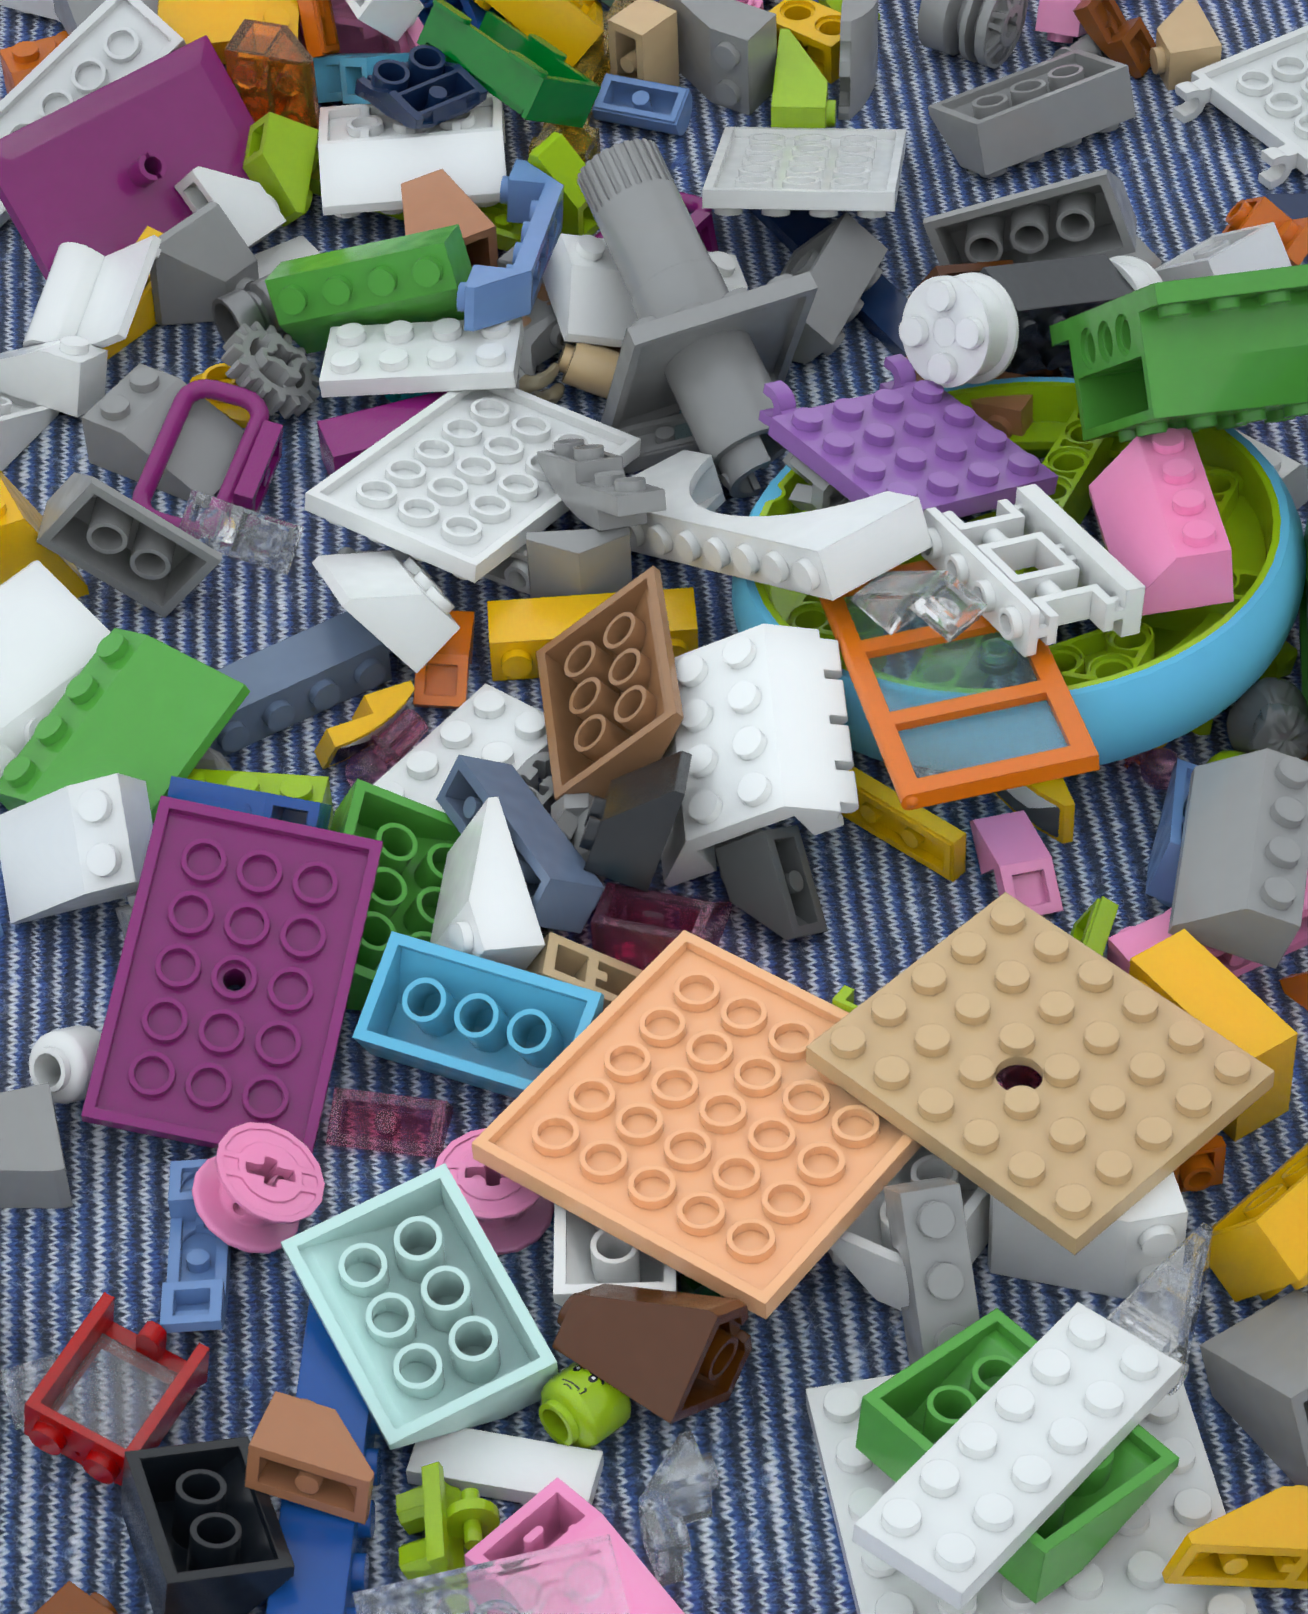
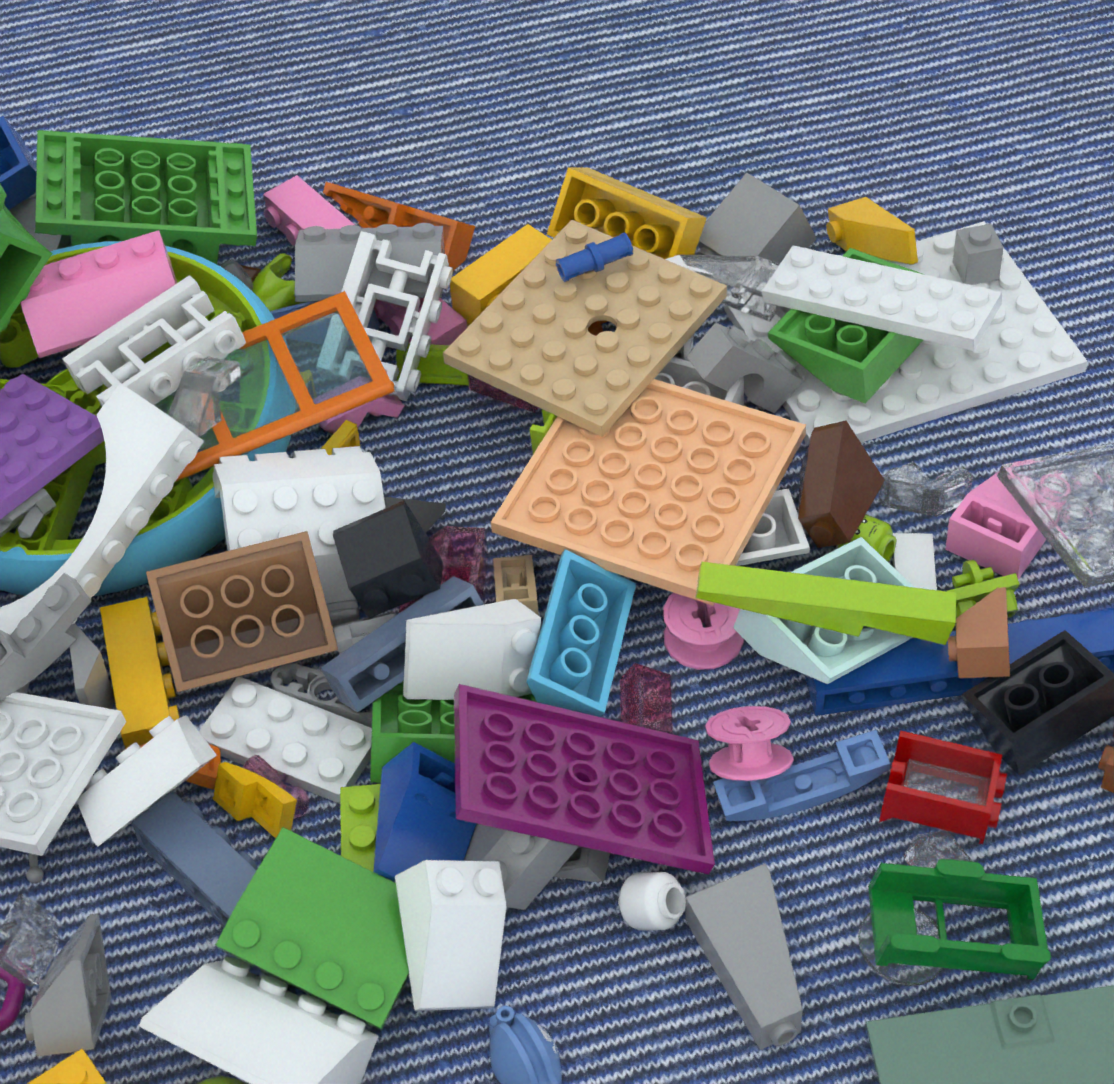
camera: 100 degrees left, 5 degrees up
none -> white fence [317,231,453,401]
none -> blue pin [556,232,633,282]
none -> lime slope [696,562,956,645]

